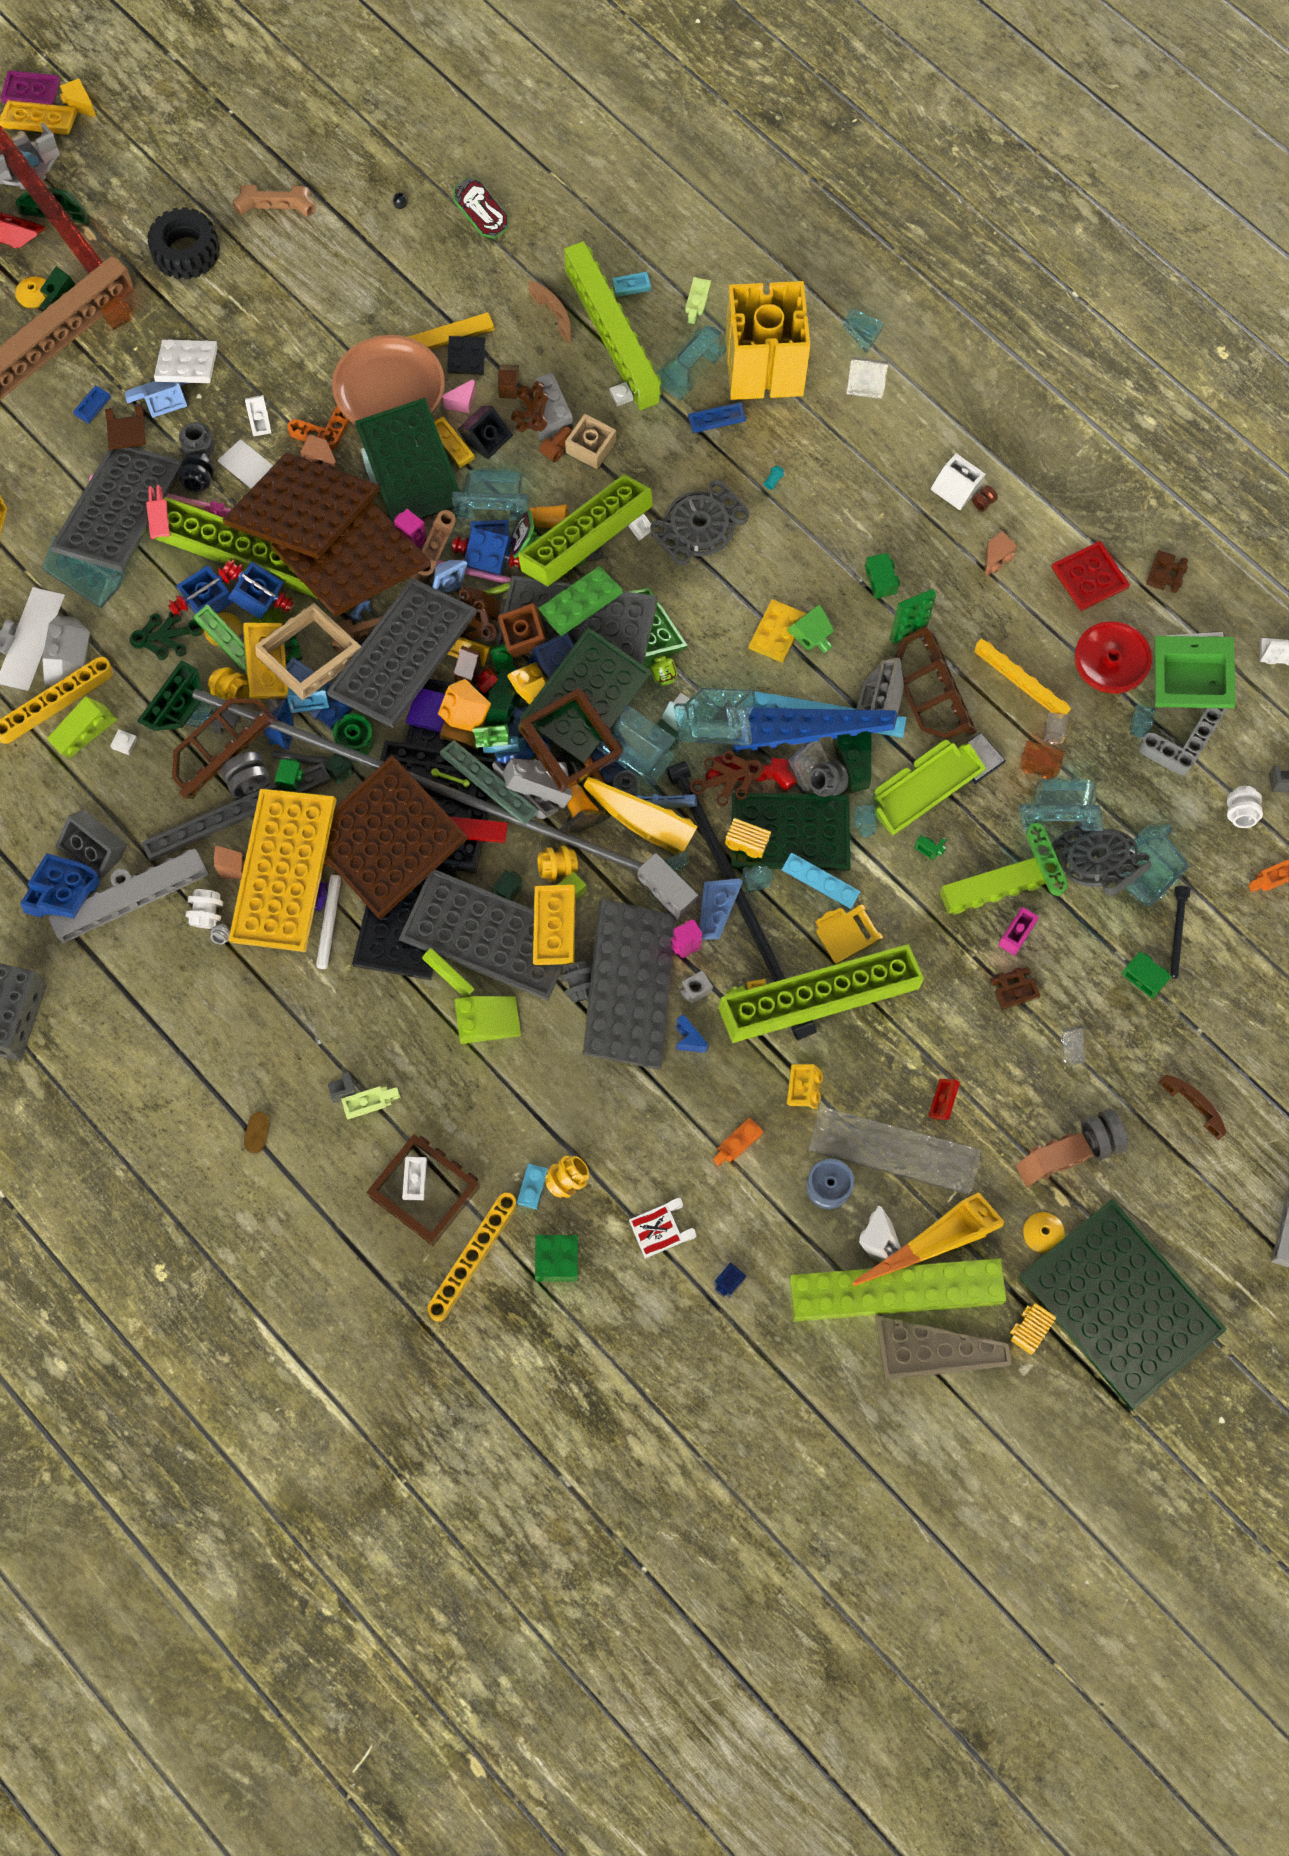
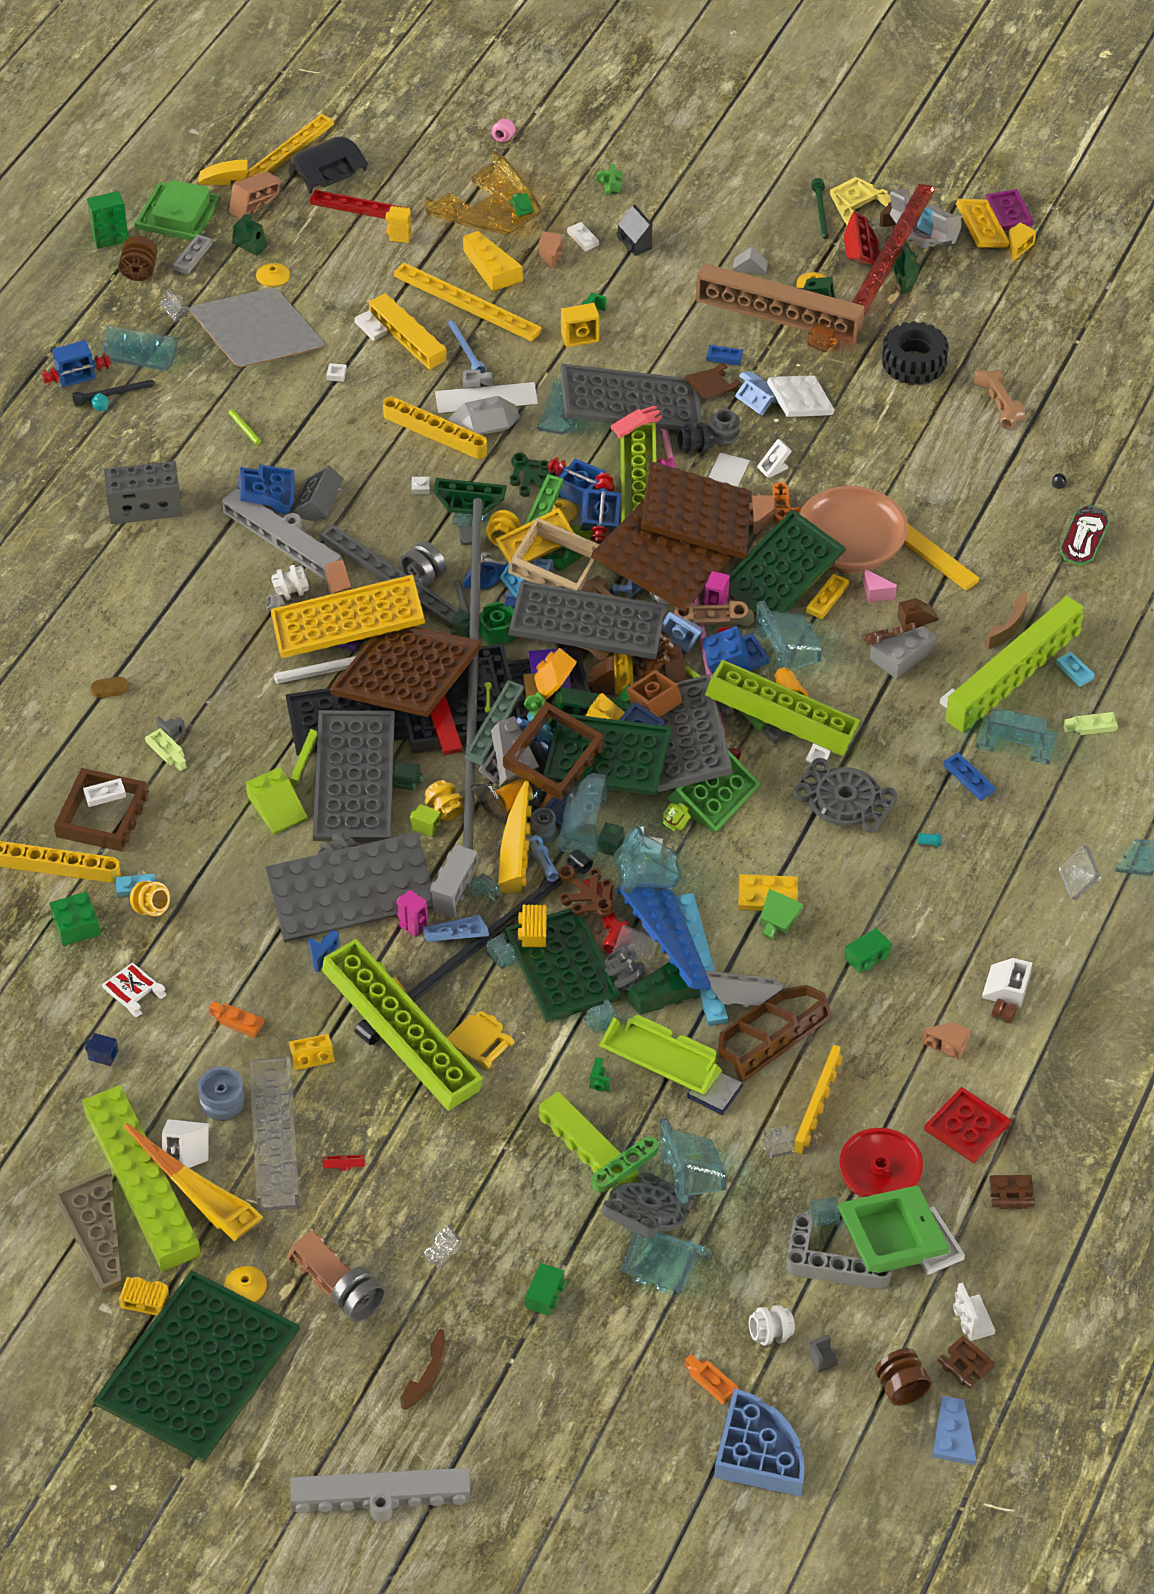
camera: 70 degrees right, 20 degrees down
lime wedge [47,696,118,758] -> none
reddish brown plate [172,698,278,799] -> none
green brick [275,758,304,791] -> none
dark purple arm [314,882,327,912] -> none
black plate [447,336,486,375] -> none
black slope [457,406,513,459] -> none
red plate [476,666,498,693] -> none
shield [511,510,537,558] -> none
yellow plate [533,885,576,965] -> none
bright green plate [538,566,623,636] -> none
dark orange piece [539,426,572,462] -> none
tan brick [565,414,616,470] -> none
light grey brick [680,970,713,1005] -> none
yellow brick [725,281,810,400] -> none
medium azure plate [781,853,860,909] -> none
green plate [889,589,936,644] -> none
reddish brown plate [990,967,1040,1010] -> none
dark pink brick [998,907,1039,955] -> none
clear orange brick [1018,741,1065,779] -> none
black piece [1170,886,1191,979] -> none

